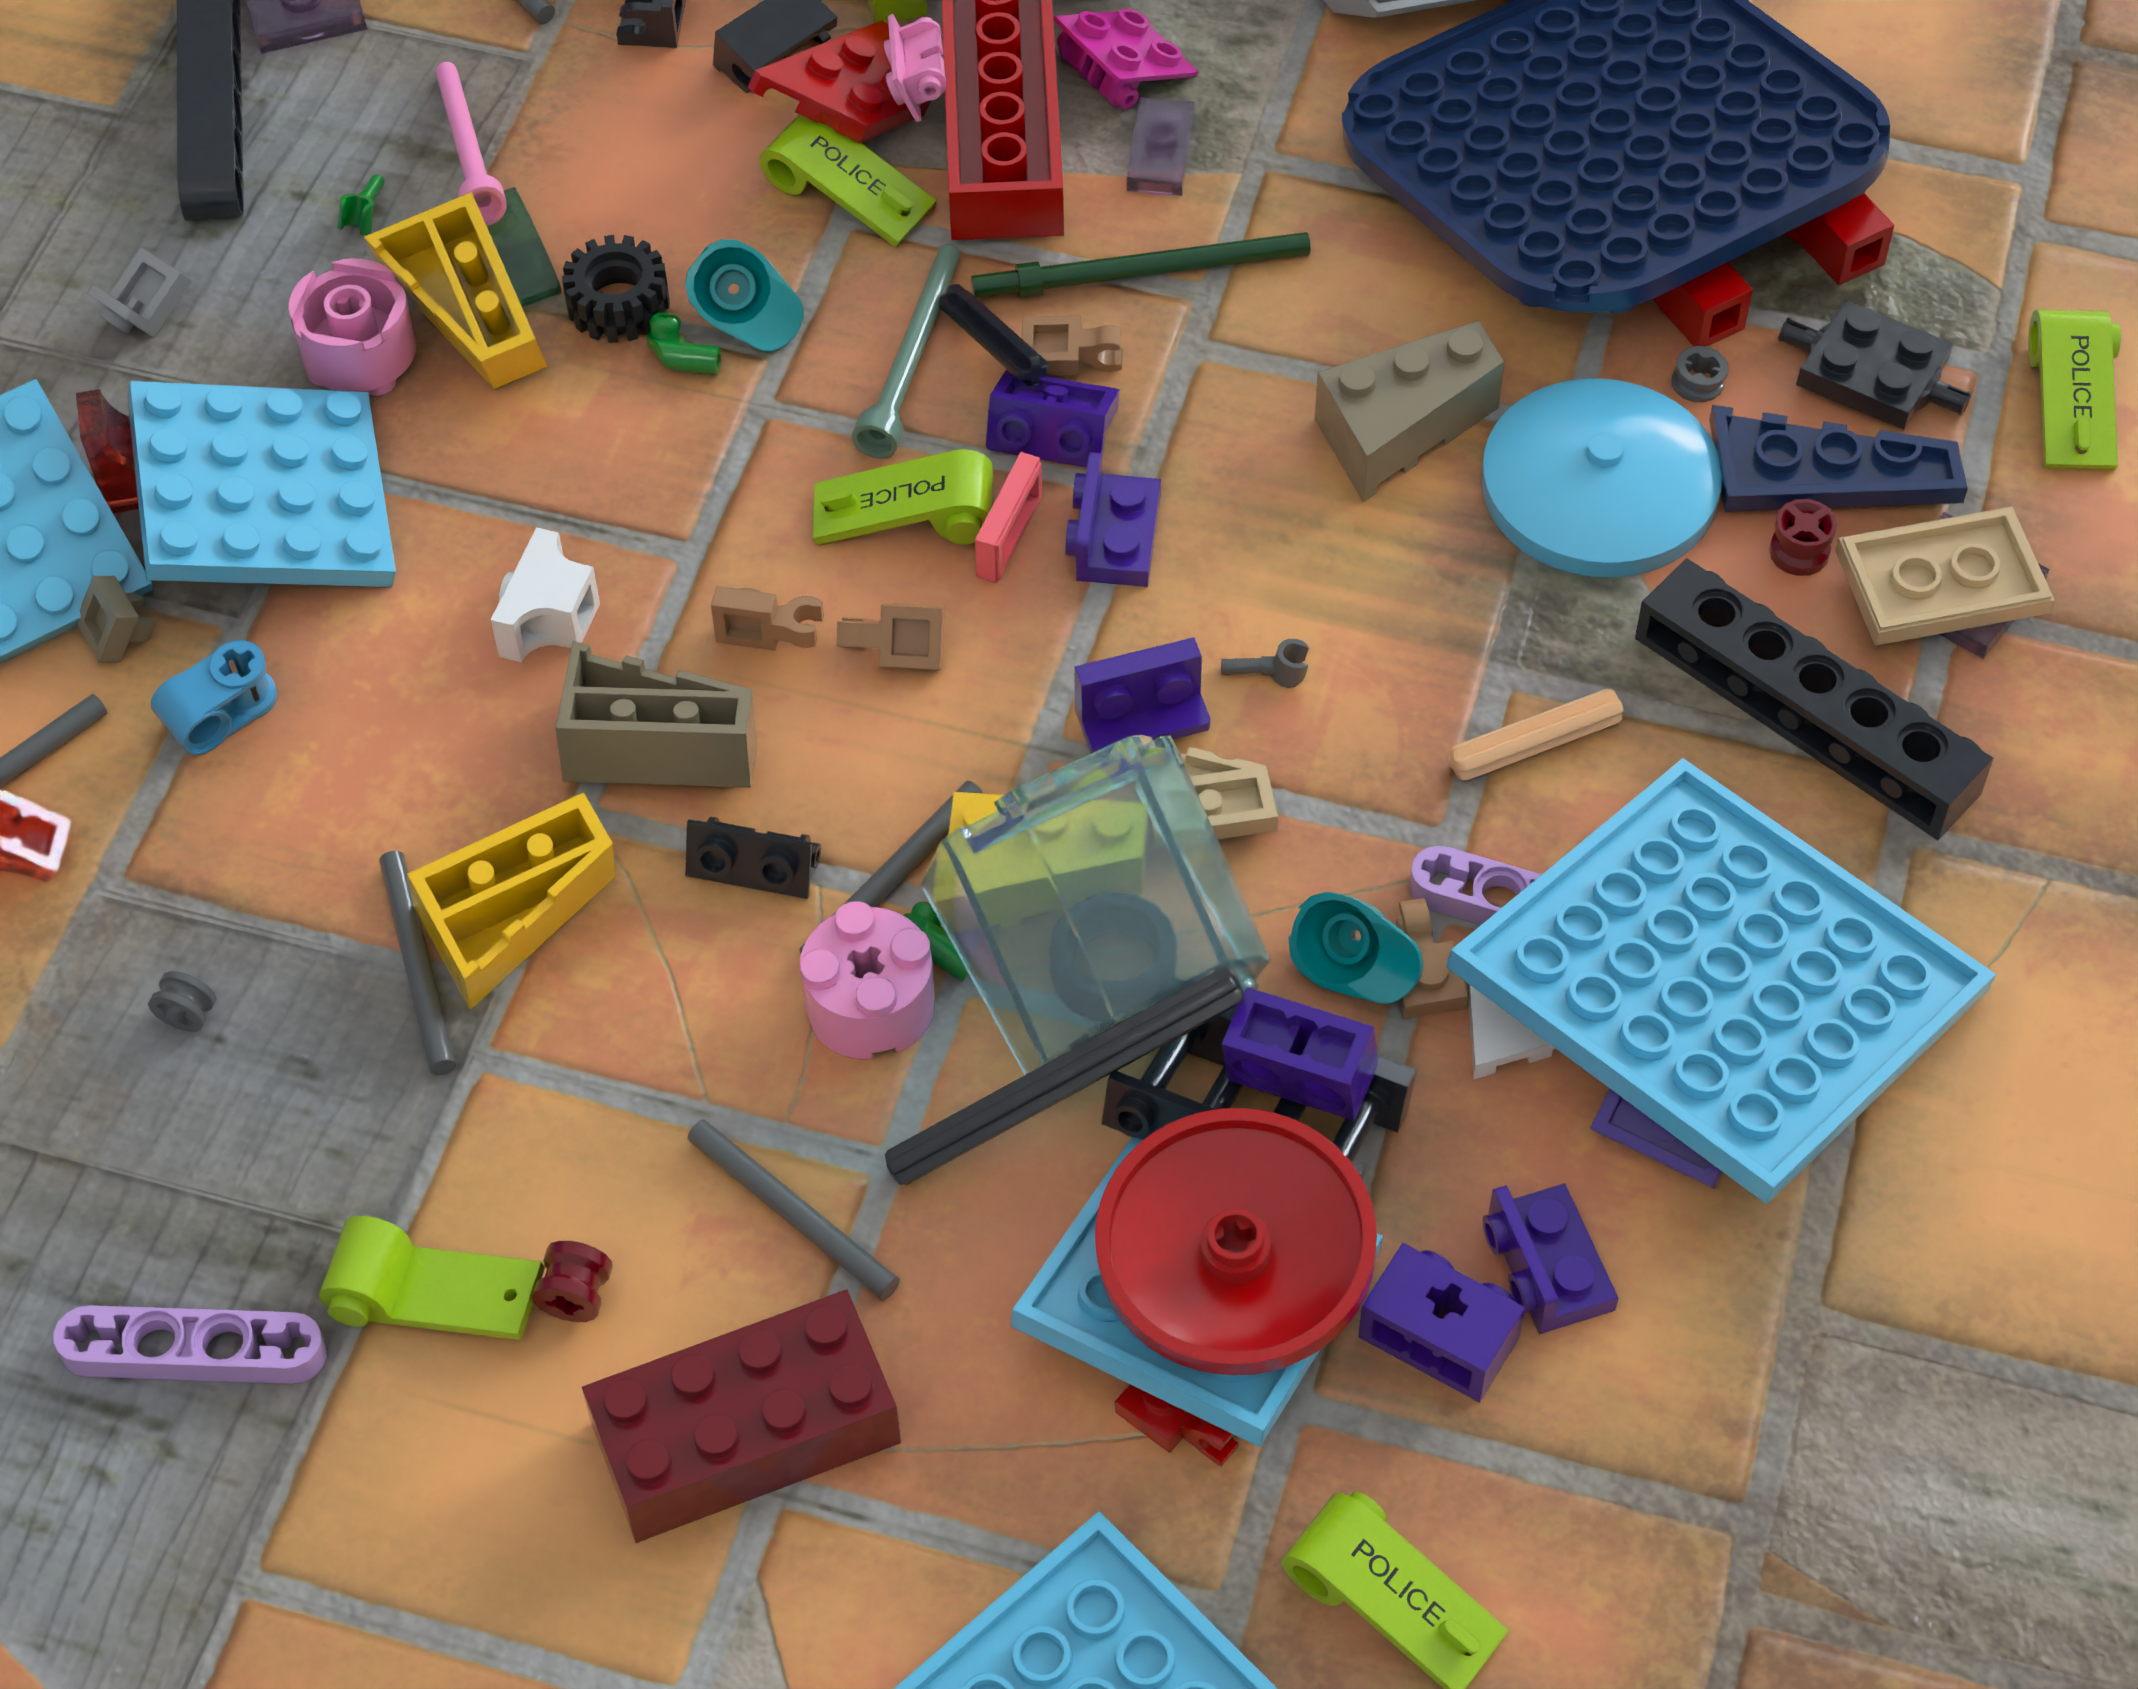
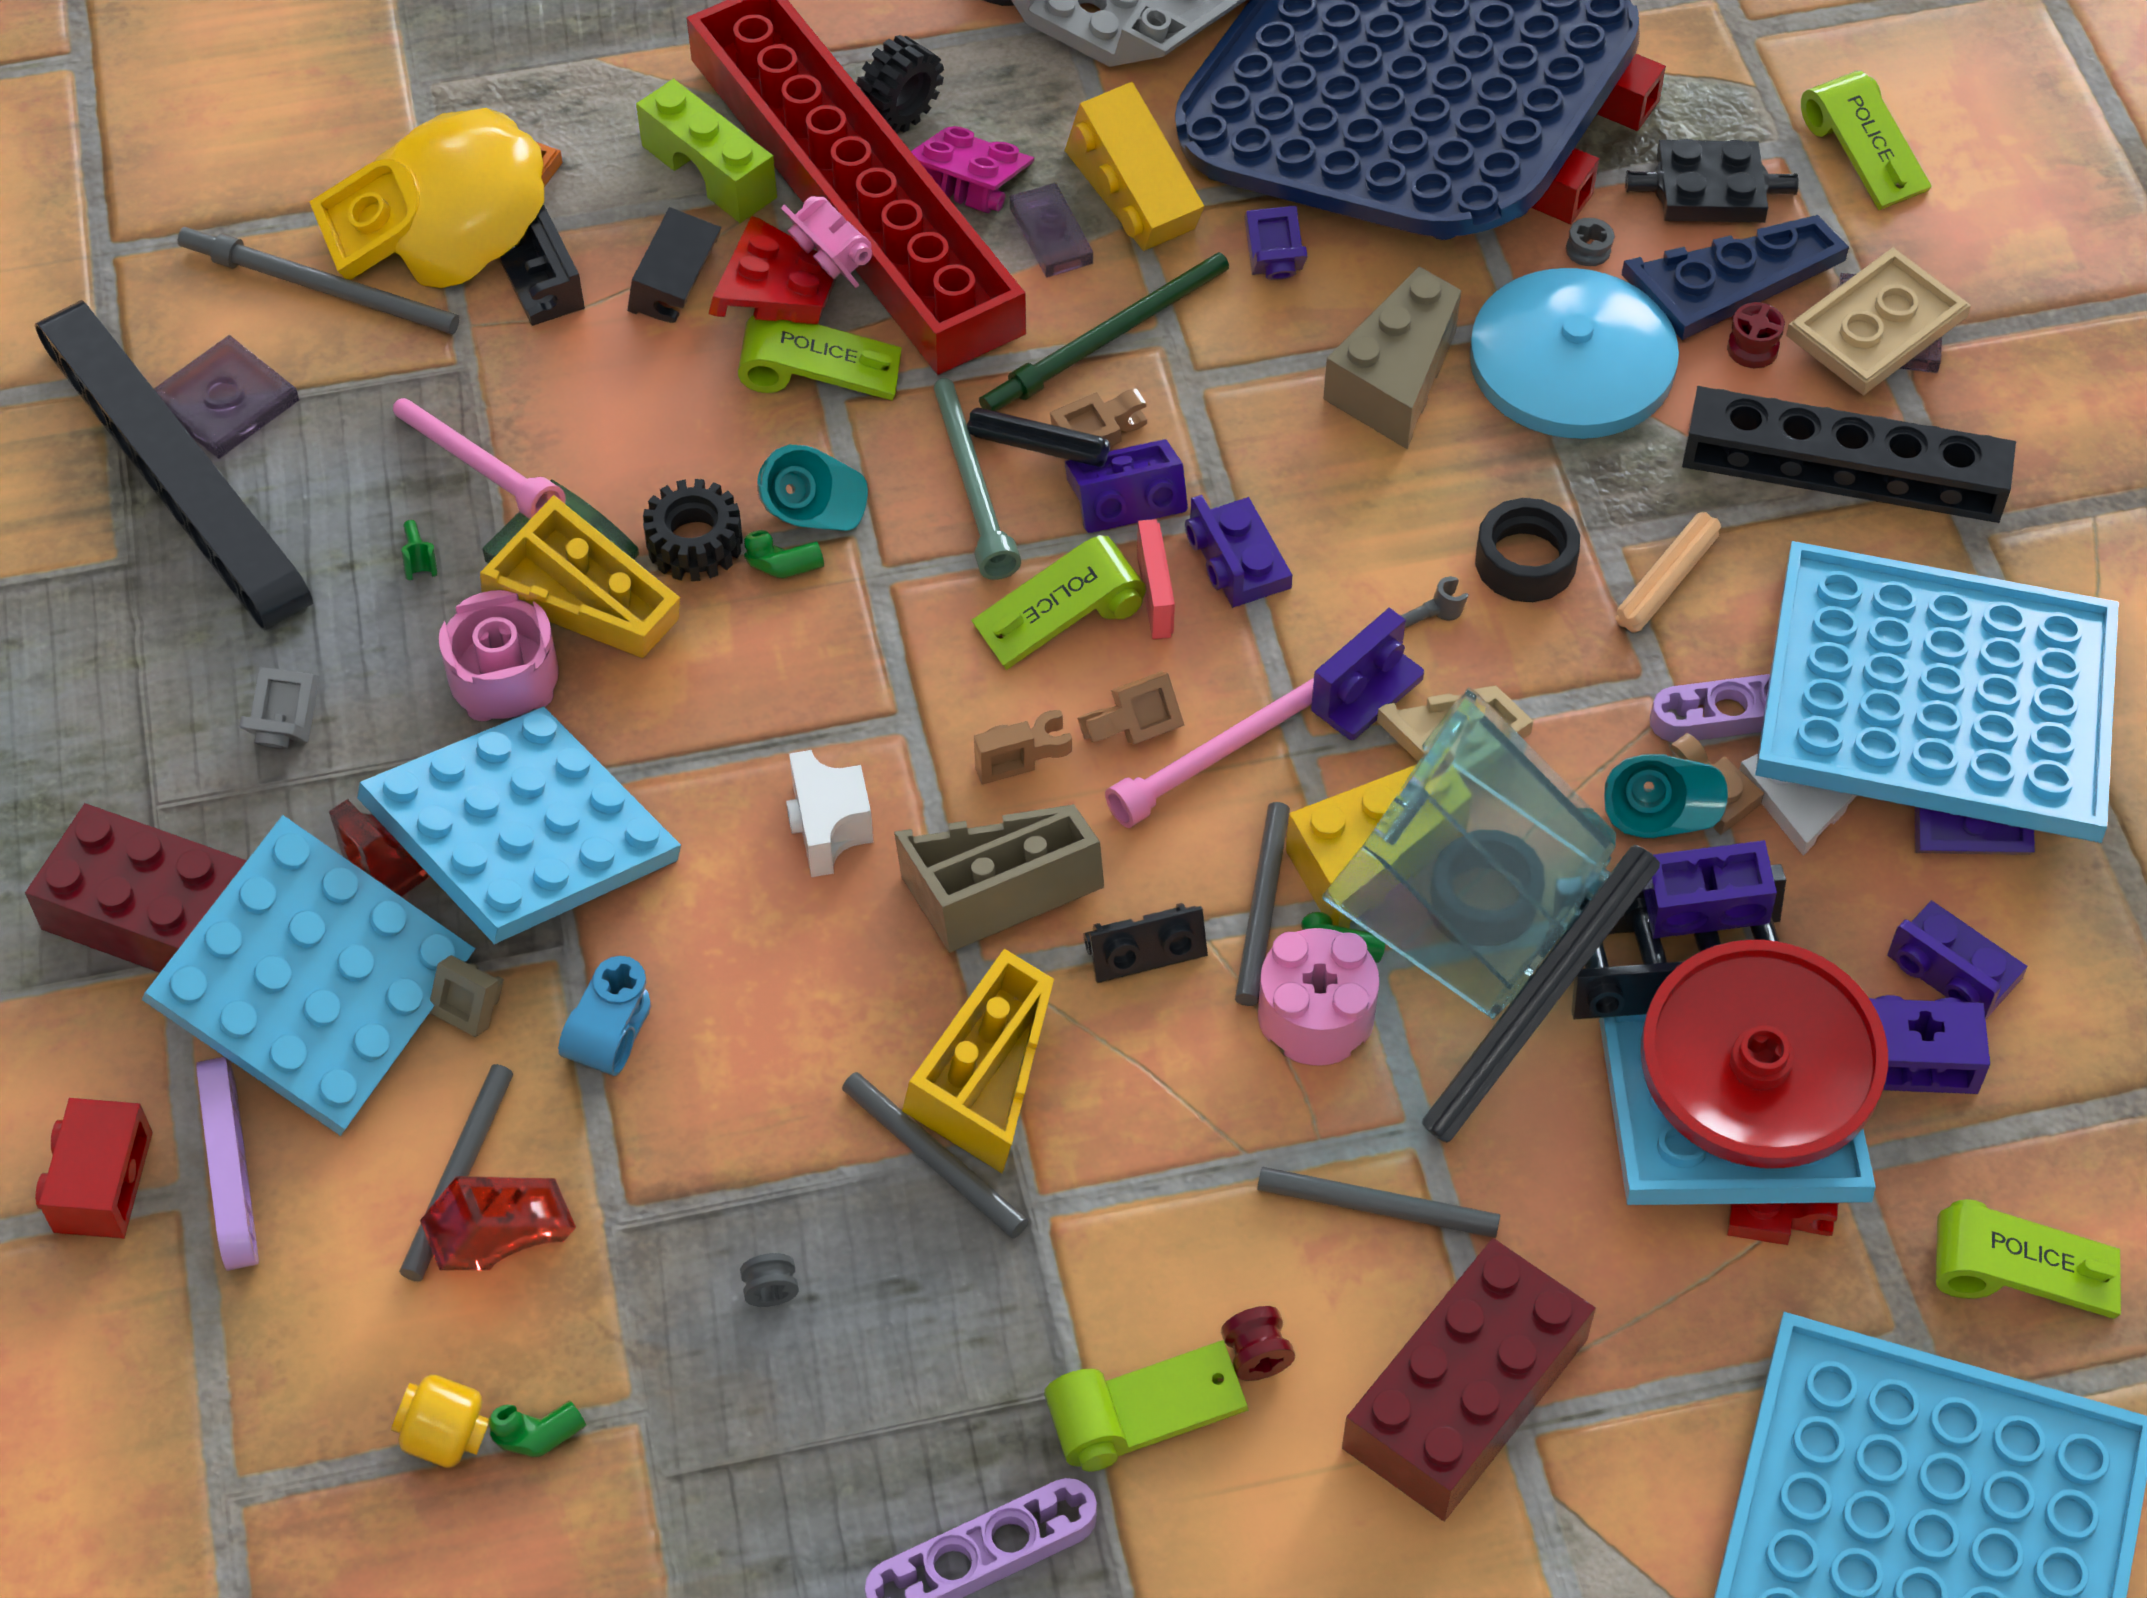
camera: 30 degrees left, 0 degrees up
none -> yellow wedge [1064,82,1205,251]
none -> bright pink piece [1105,678,1314,828]
none -> dark purple bracket [1244,206,1308,280]
none -> black tyre [1475,498,1581,603]

